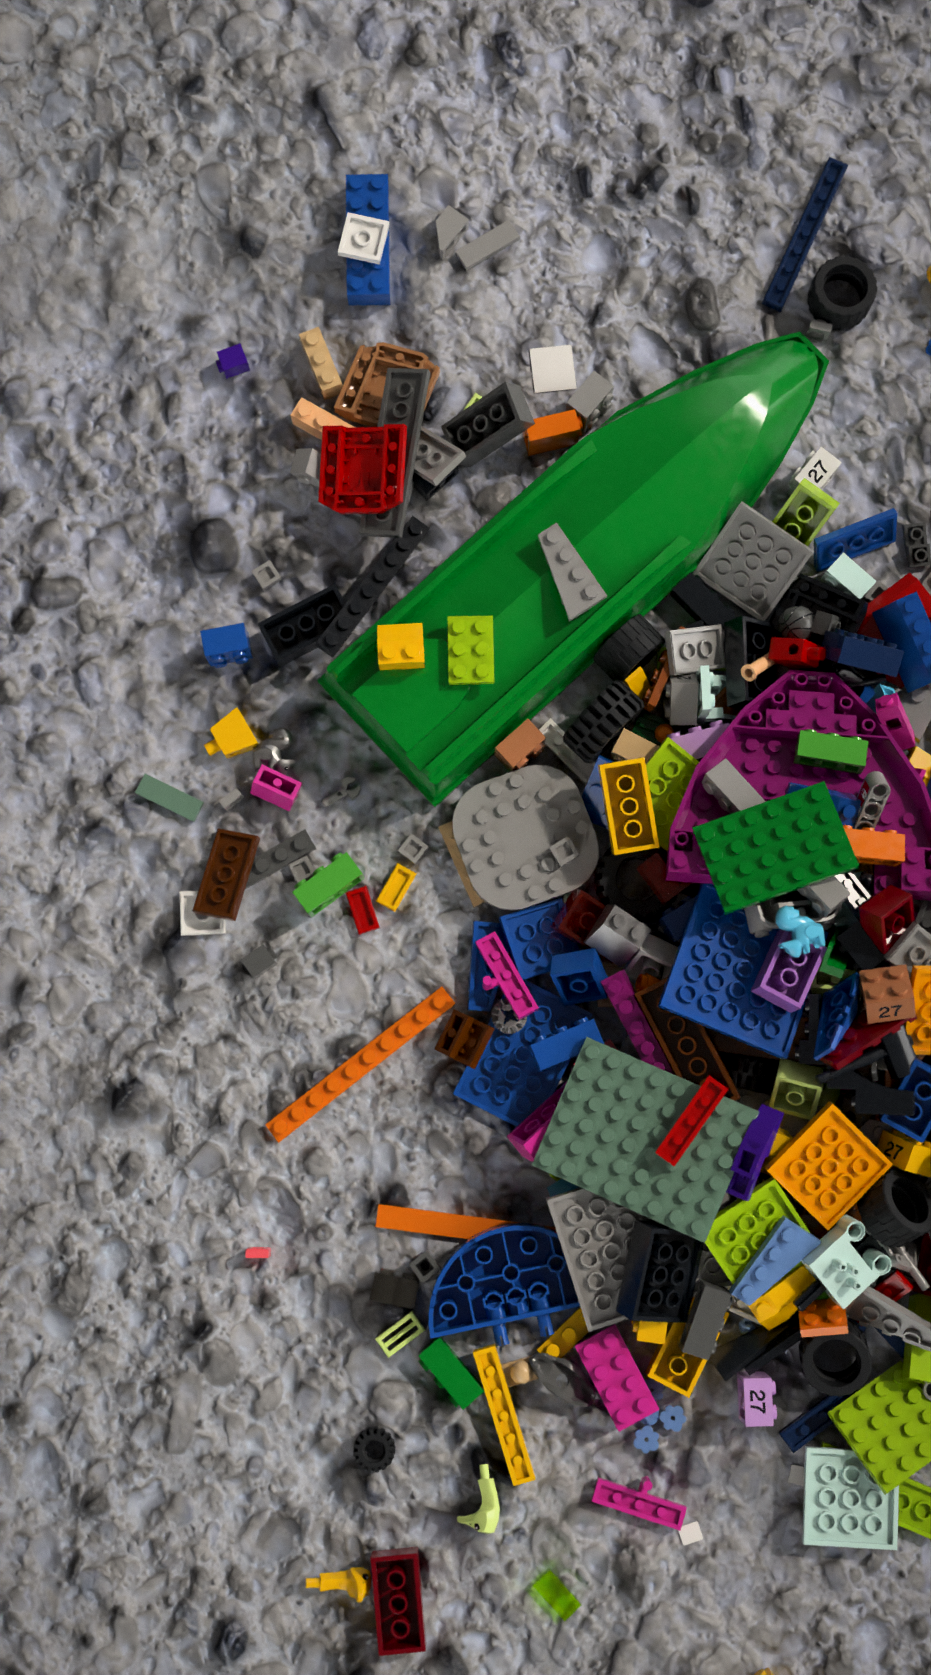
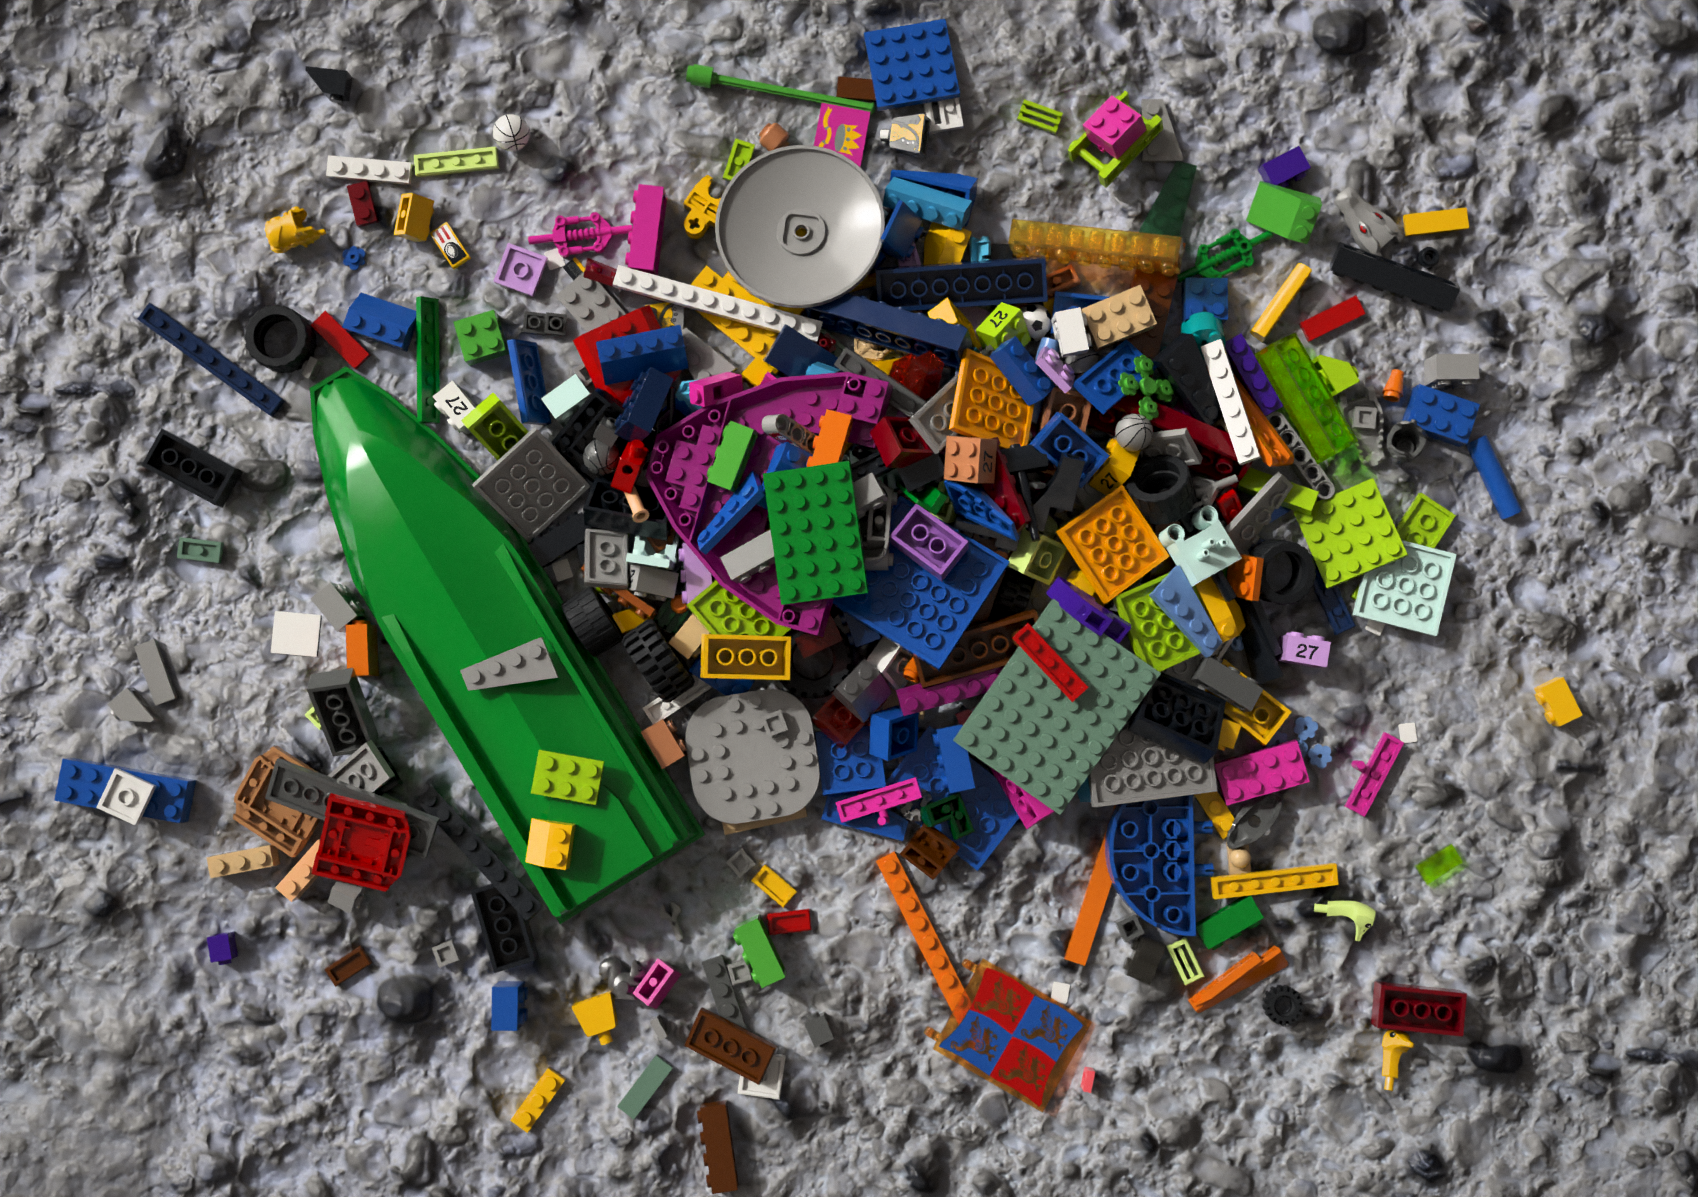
camera: 80 degrees left, 5 degrees up
medium azure animal [775,905,825,958] -> none
none -> black brick [141,428,243,508]
none -> sand green plate [177,537,224,563]
none -> red tile [311,311,371,370]
none -> reddish brown tile [324,945,373,987]
none -> blue slope [342,293,416,352]
none -> green plate [416,296,440,424]
none -> bright green brick [453,310,509,366]
none -> yellow plate [510,1067,566,1133]
none -> white sticker [552,559,573,582]
none -> blue wing [697,470,765,555]
none -> reddish brown brick [697,1100,739,1194]
none -> dark green brick [920,792,975,840]
none -> flag [924,958,1092,1113]
none -> white sticker [1050,982,1070,1004]
none -> orange wedge [1188,945,1288,1013]

